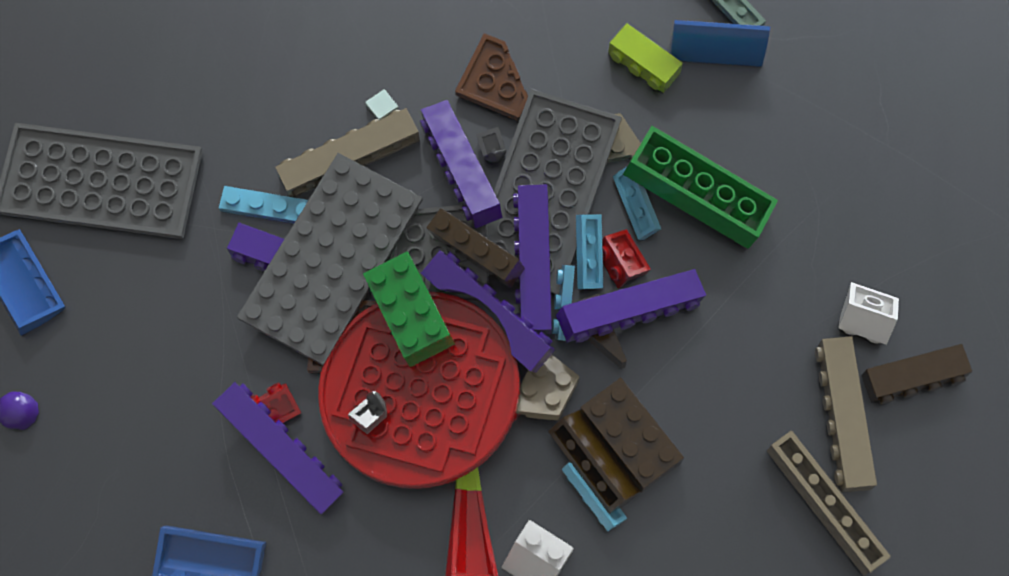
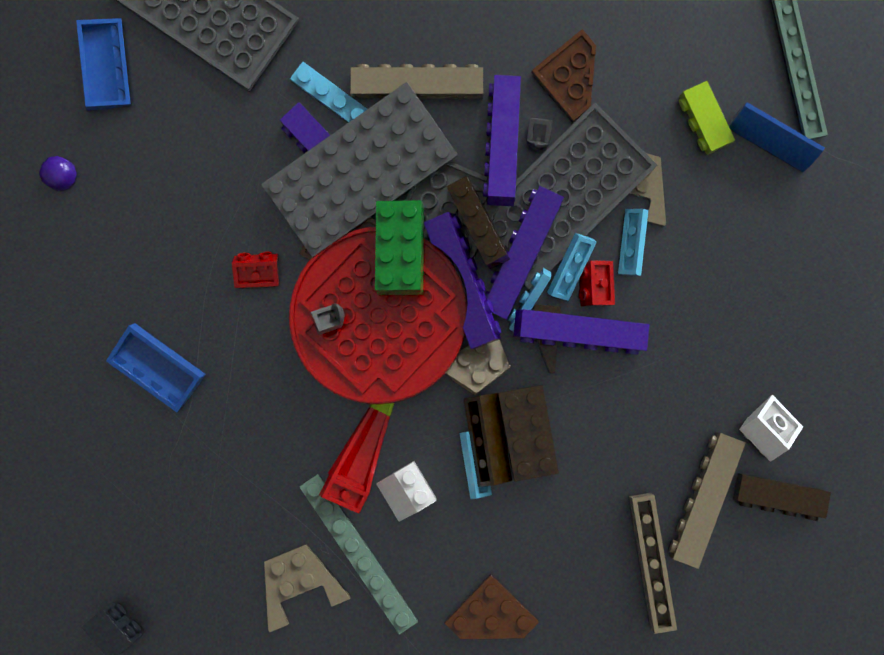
camera: 30 degrees right, 15 degrees up
dark purple brick [212,382,343,515] -> none
light aqua tile [365,89,399,120] -> none
green brick [622,126,778,249] -> none

